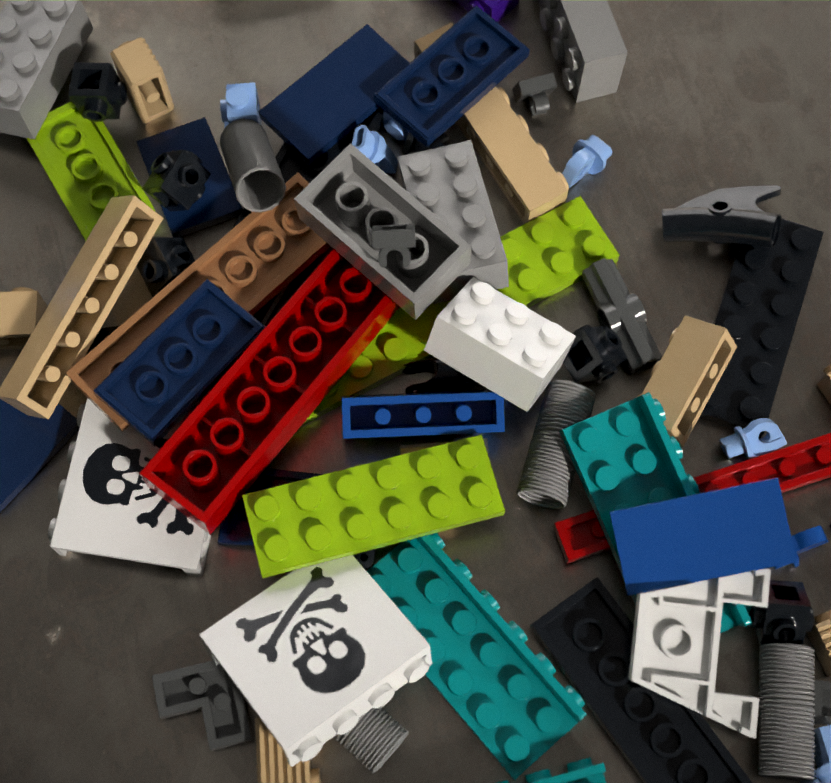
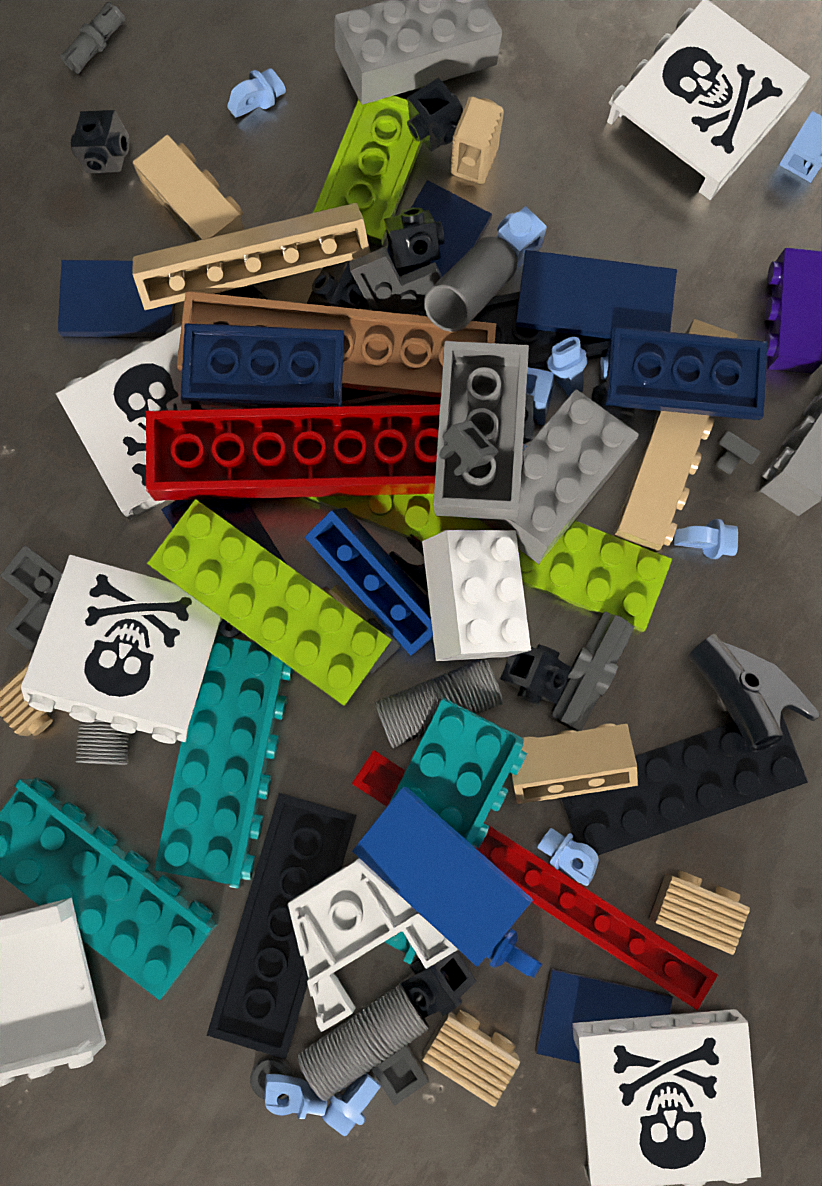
camera: 50 degrees right, 10 degrees up
none -> dark grey plate [349,247,442,314]

